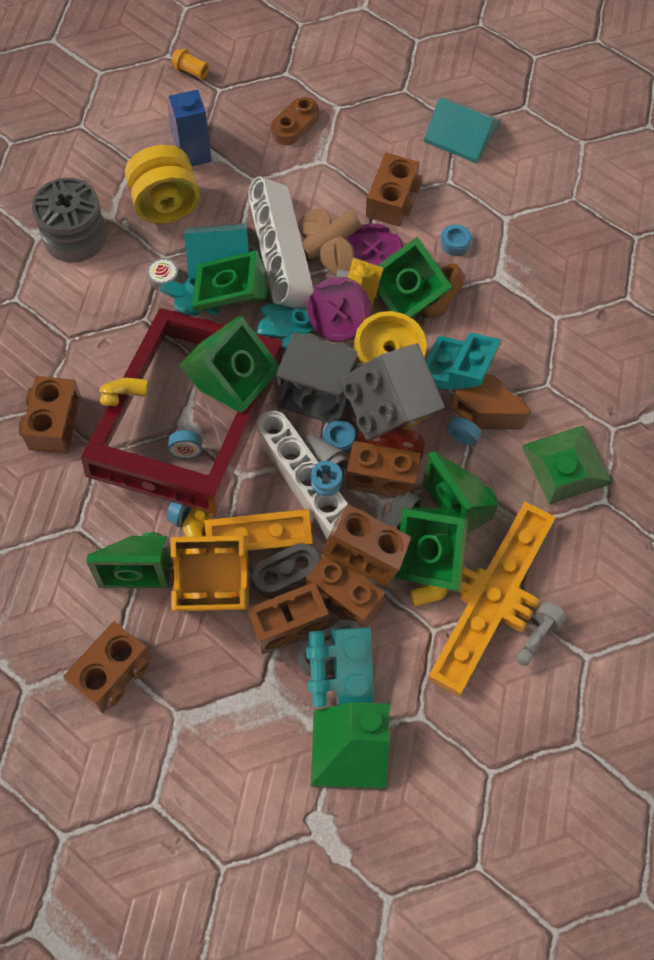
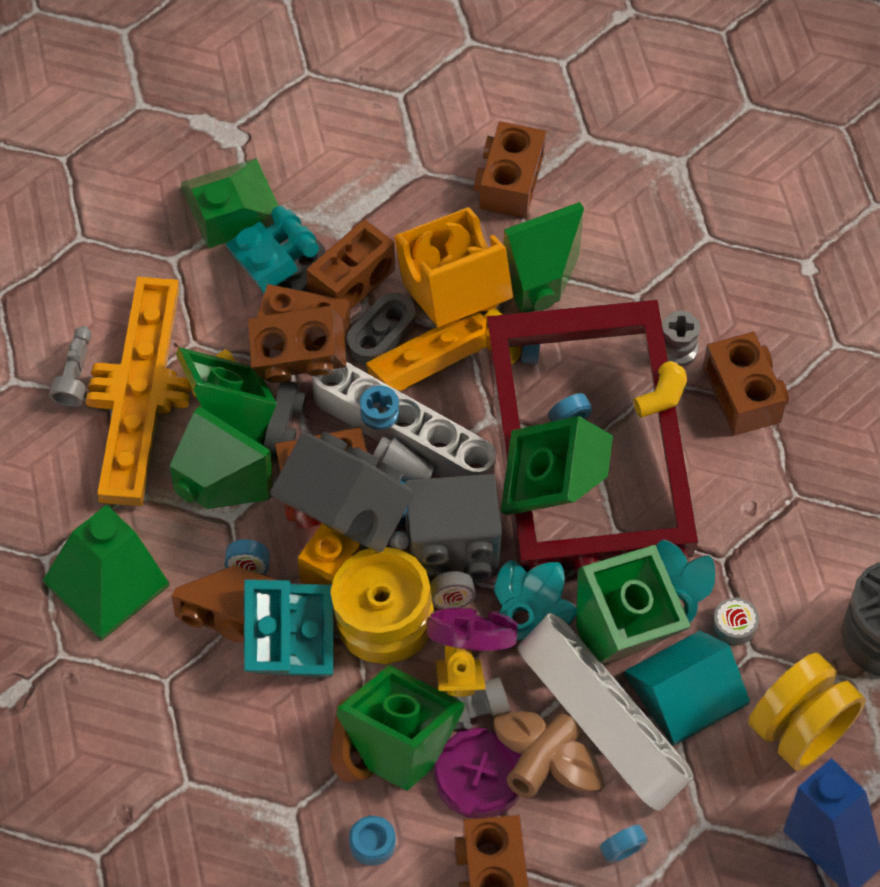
camera: 155 degrees right, 5 degrees down
none -> dark azure tile [599,825,648,864]
none -> light grey bush [662,310,701,366]

